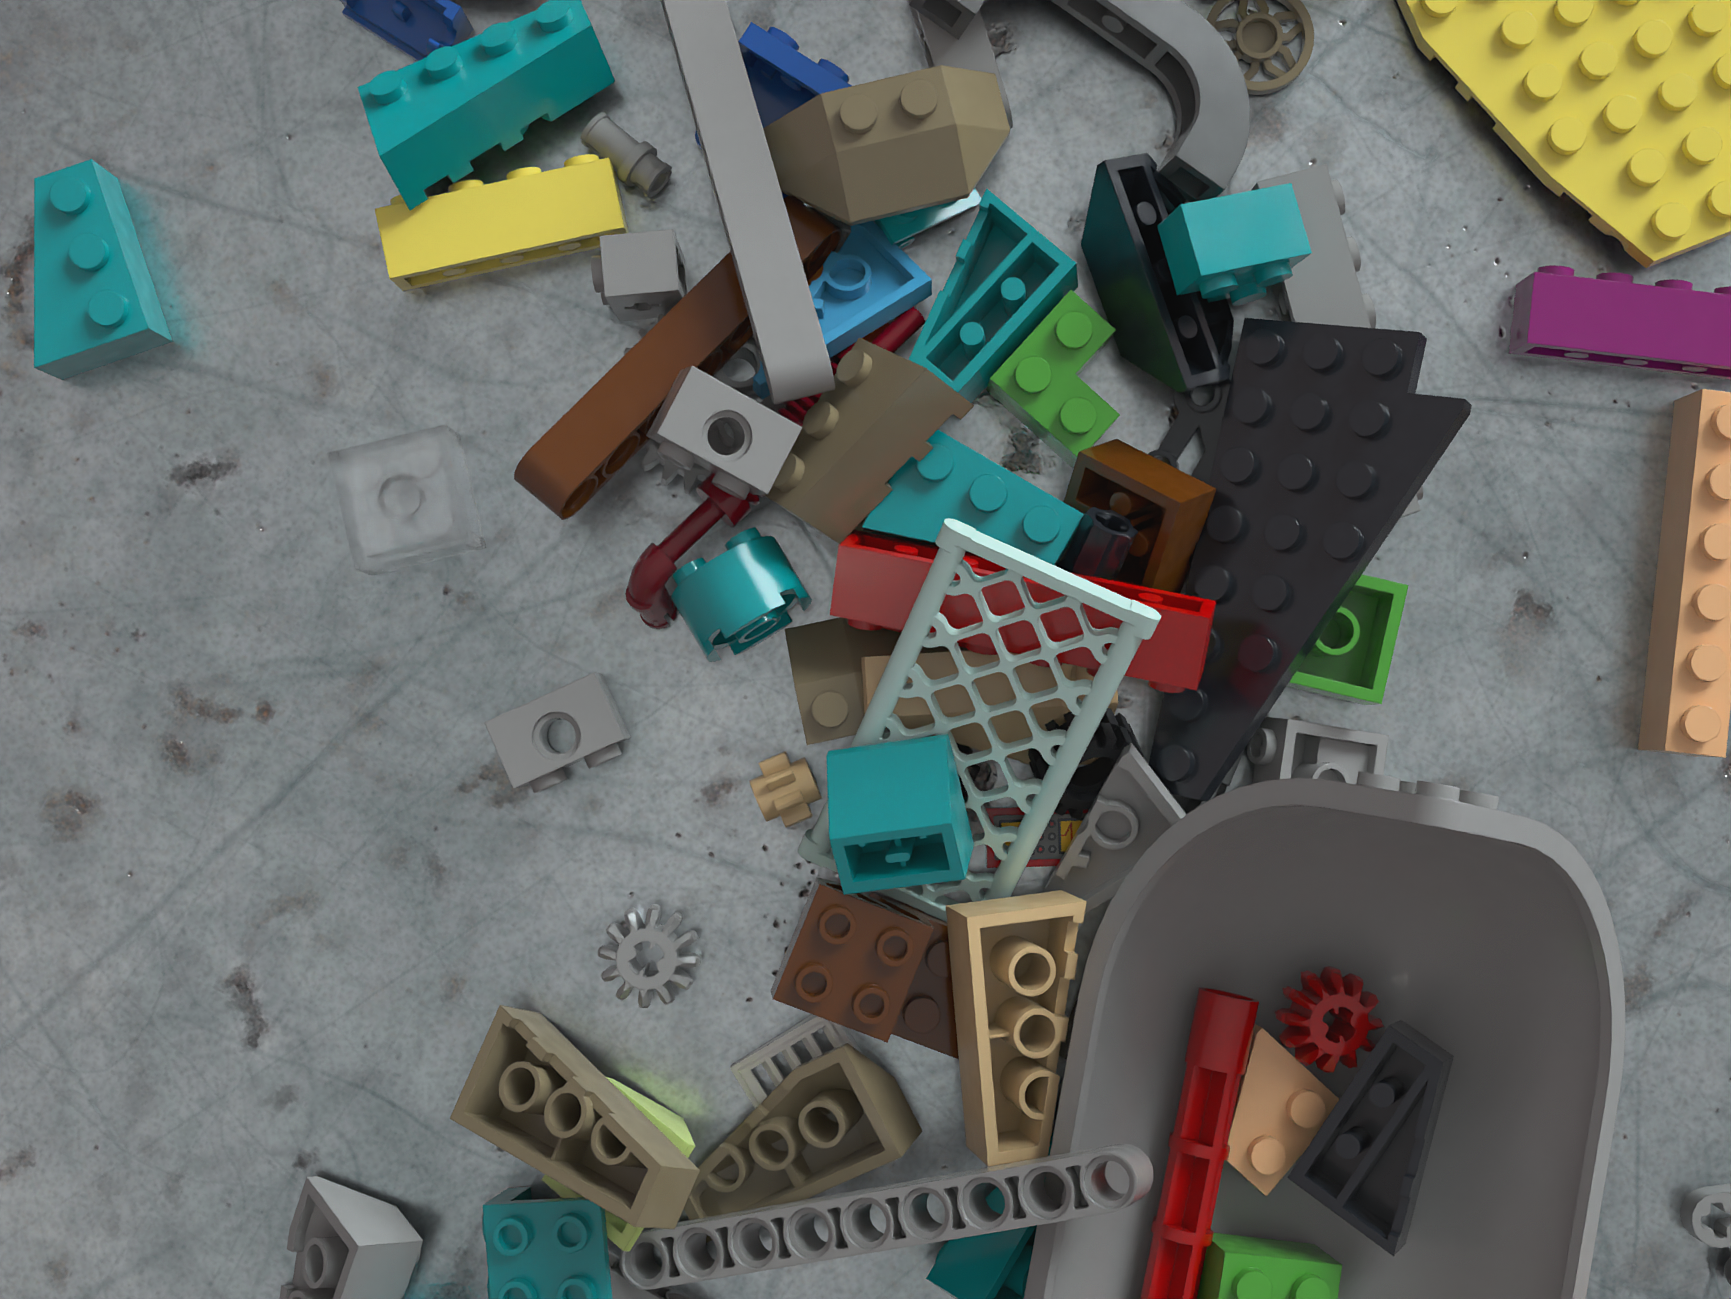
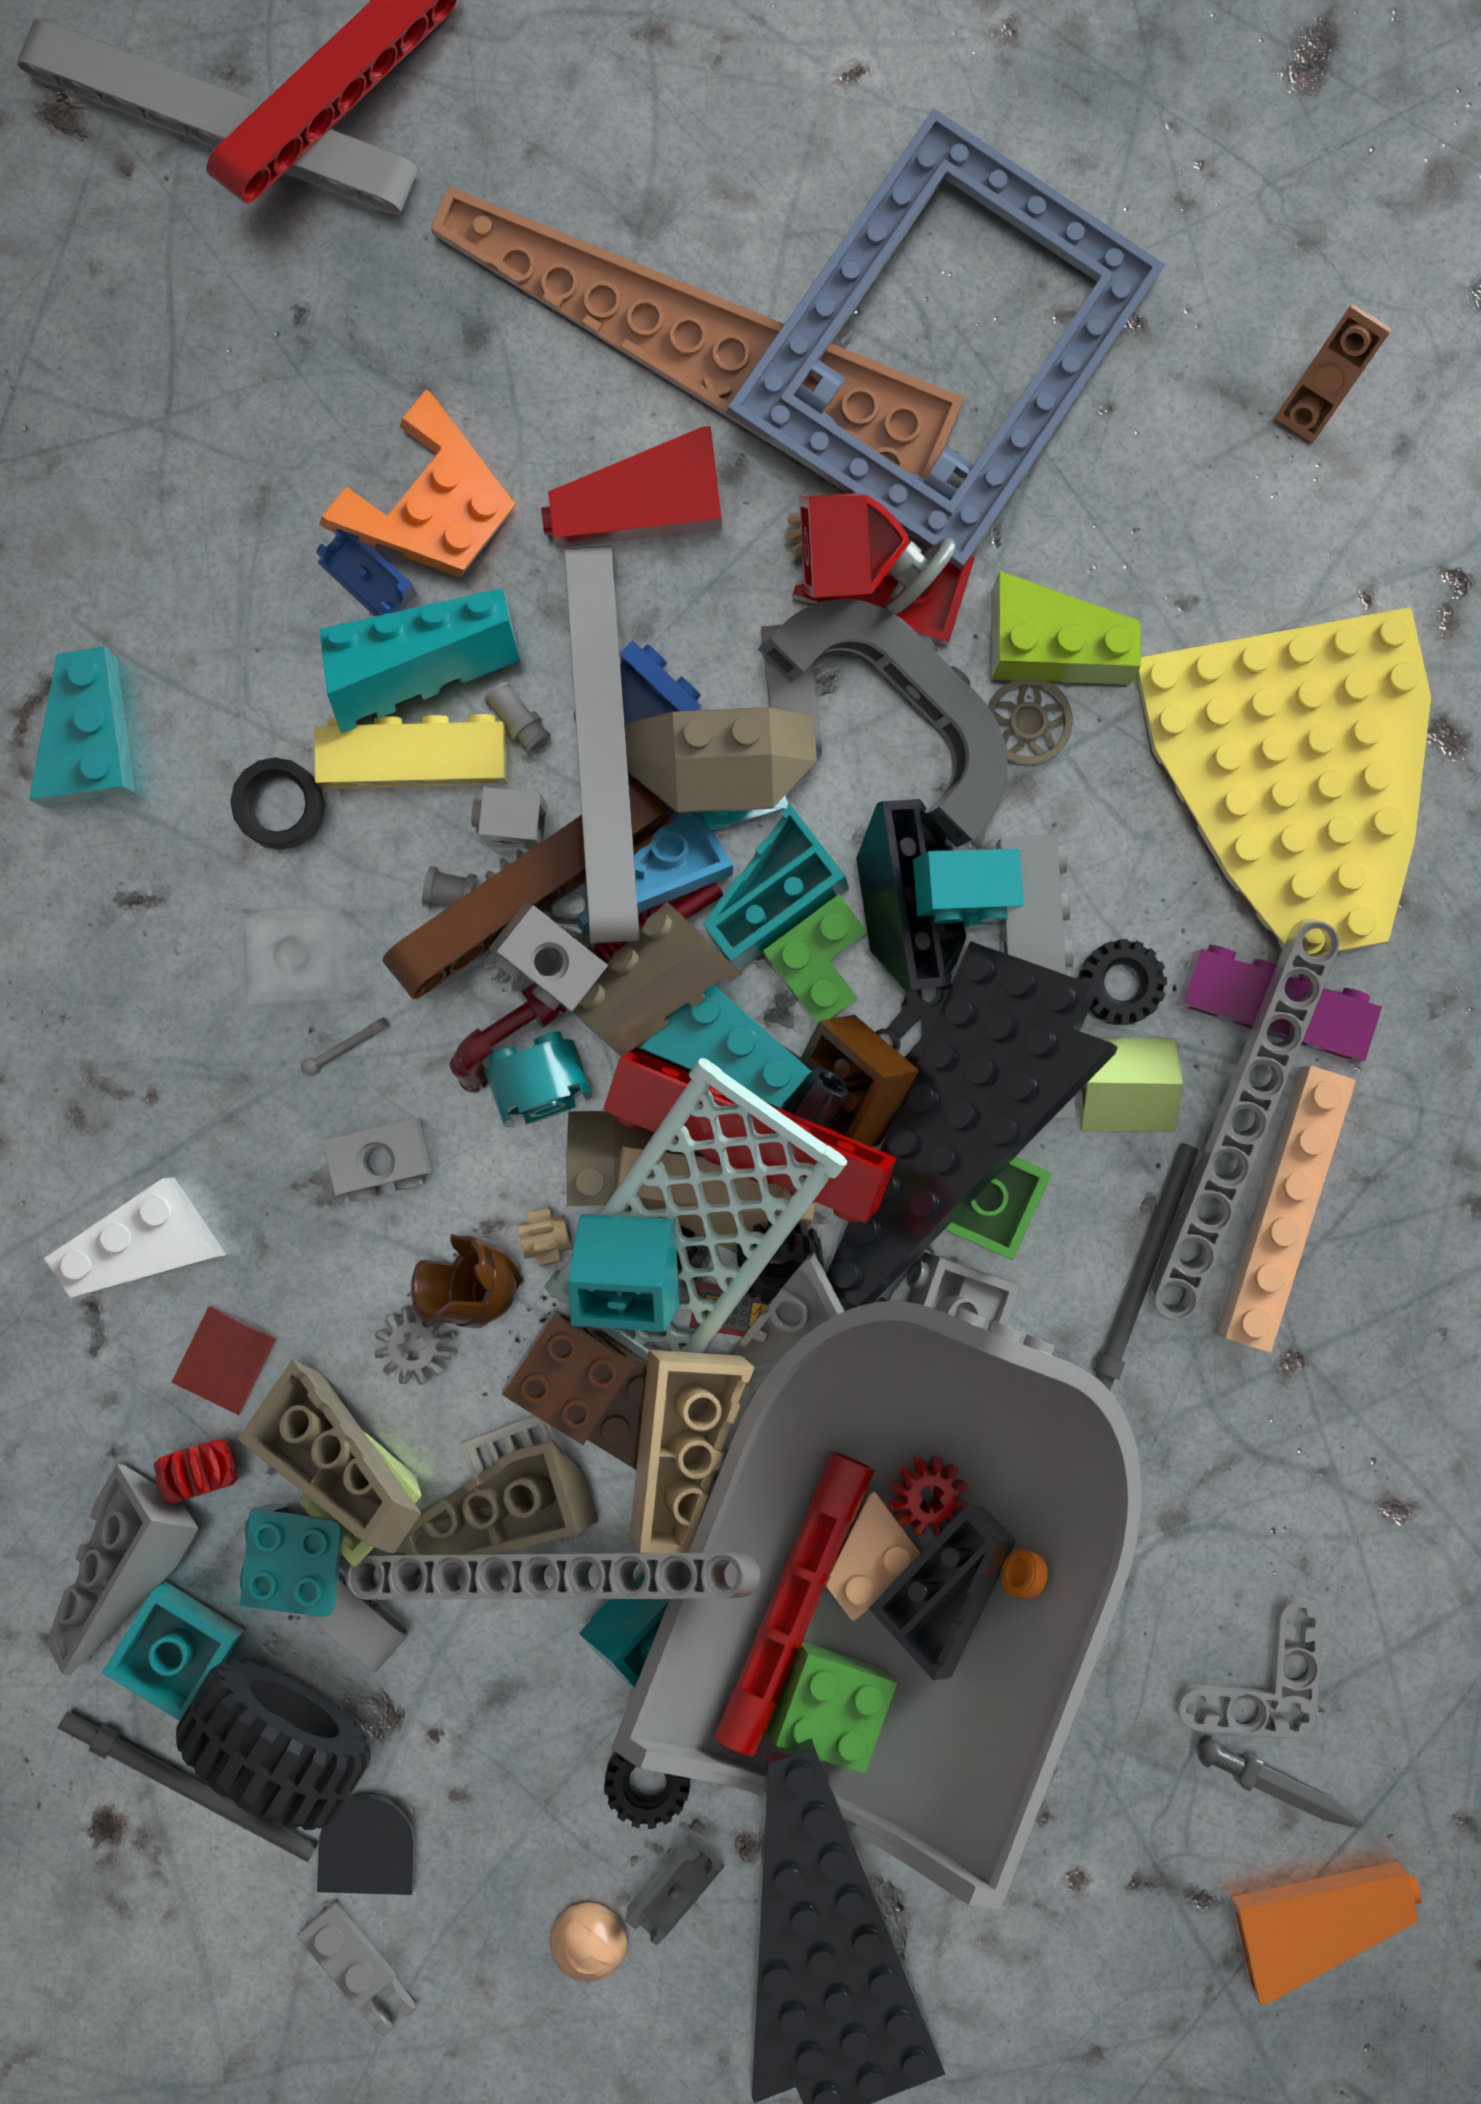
camera: 10 degrees right, 0 degrees up
none -> white wedge [44,1177,227,1298]
none -> red gear [153,1439,238,1504]
none -> clear red piece [171,1306,278,1415]
none -> black tyre [230,757,325,850]
none -> light grey hinge [301,1017,389,1076]
none -> reddish brown helmet [411,1234,522,1329]
none -> light grey bush [422,866,477,908]
none -> orange tile [1001,1549,1048,1600]
none -> black tyre [1078,939,1167,1025]
none -> yellowish green slope [1080,1037,1183,1132]
none -> dark grey bar [1093,1143,1199,1391]
none -> light grey beam [1150,918,1340,1321]

